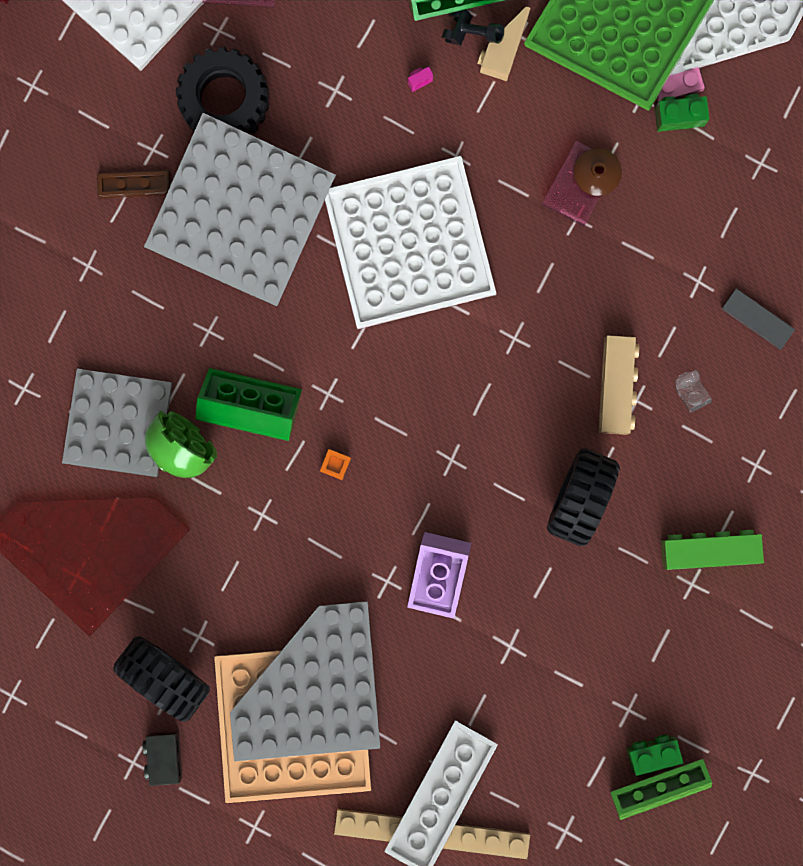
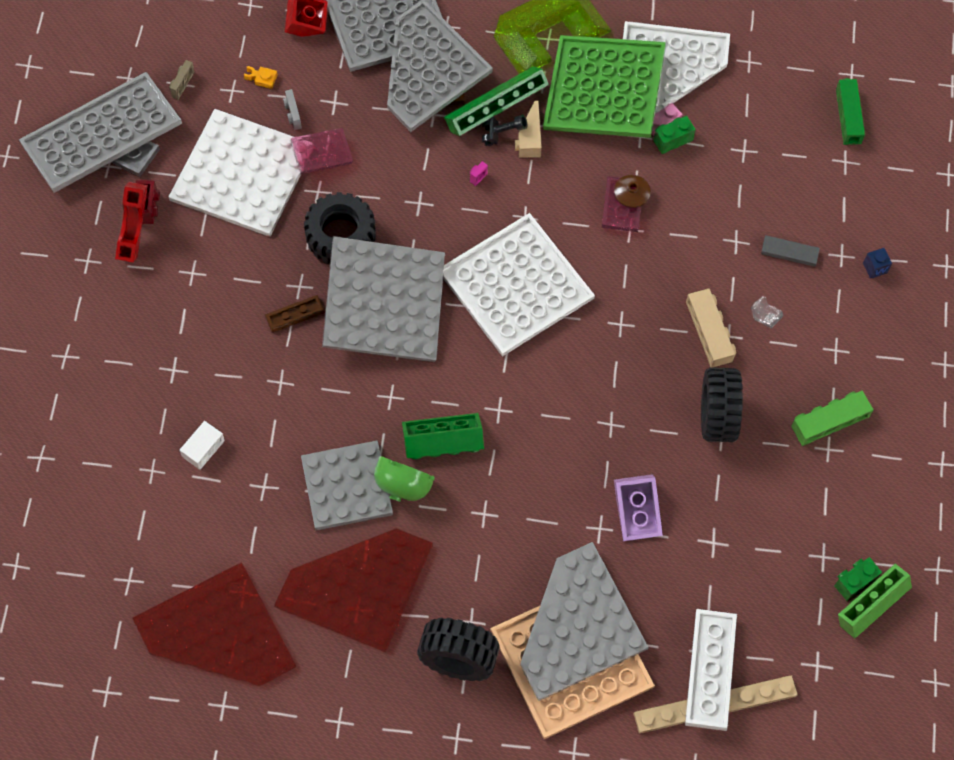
camera: 20 degrees left, 20 degrees down
pearl dark grey brick [143,731,182,786] -> none
orange plate [320,449,351,480] -> none

